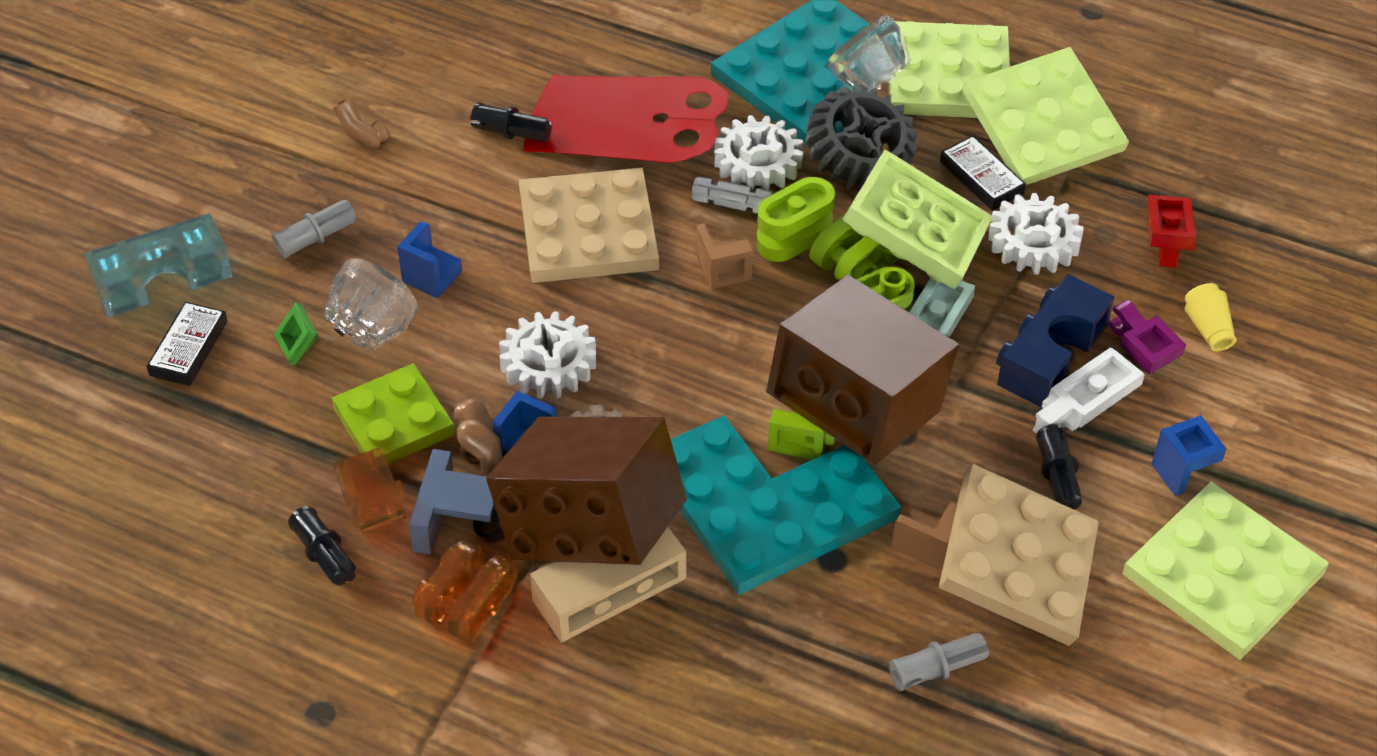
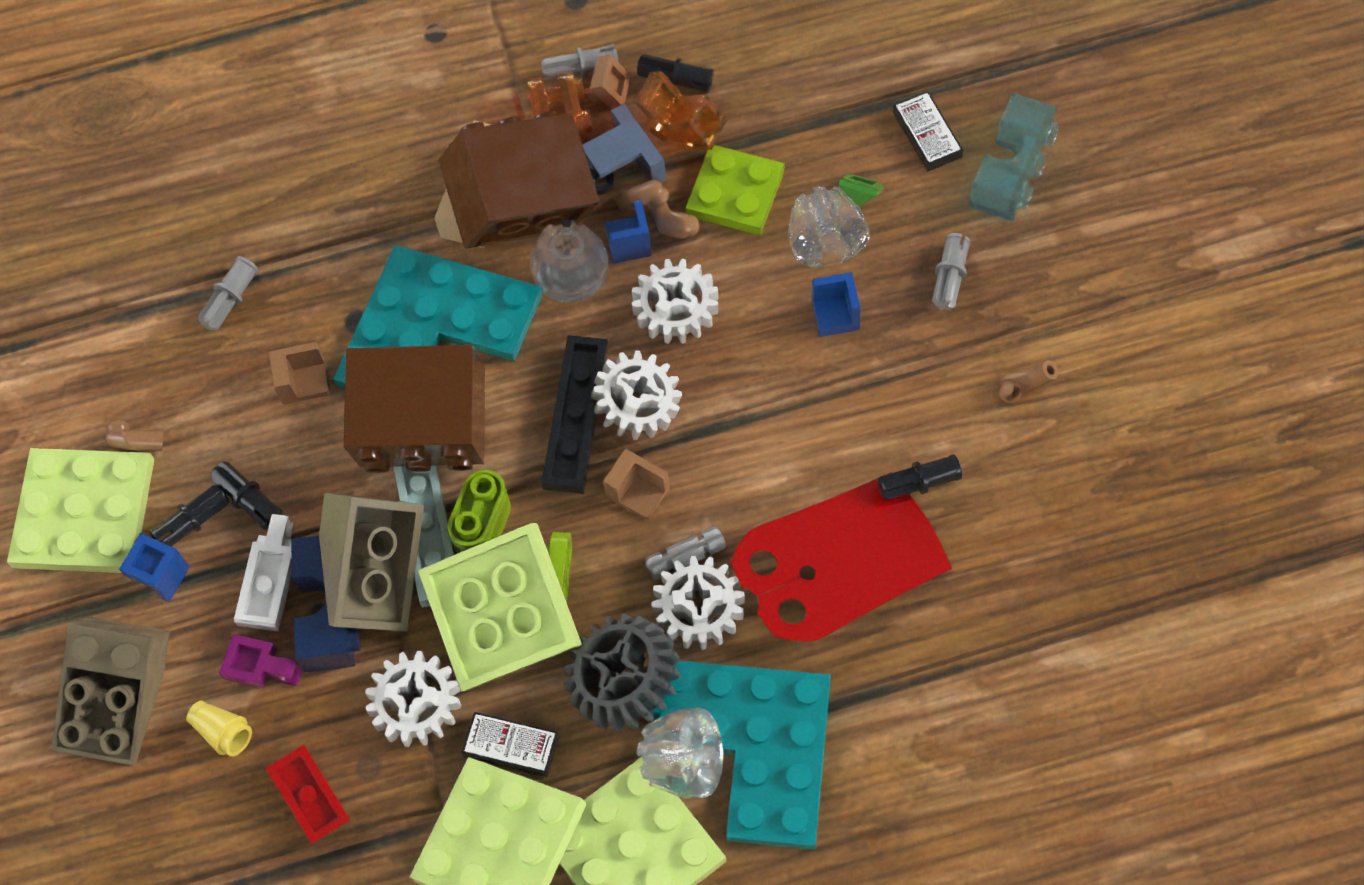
camera: 145 degrees right, 15 degrees up
tan plate [518,167,659,283] -> none
lime brick [756,177,835,262] -> none
tan plate [938,464,1099,646] -> none
none -> dark tan slope [51,617,170,766]
none -> medium nougat arm [105,420,163,451]
none -> black axle [149,485,229,547]
none -> dark tan slope [319,492,424,631]
none -> black plate [541,335,609,494]
none -> light grey axle [542,44,619,79]
none -> medium nougat tile [583,54,631,110]
none -> white gear [591,350,682,440]

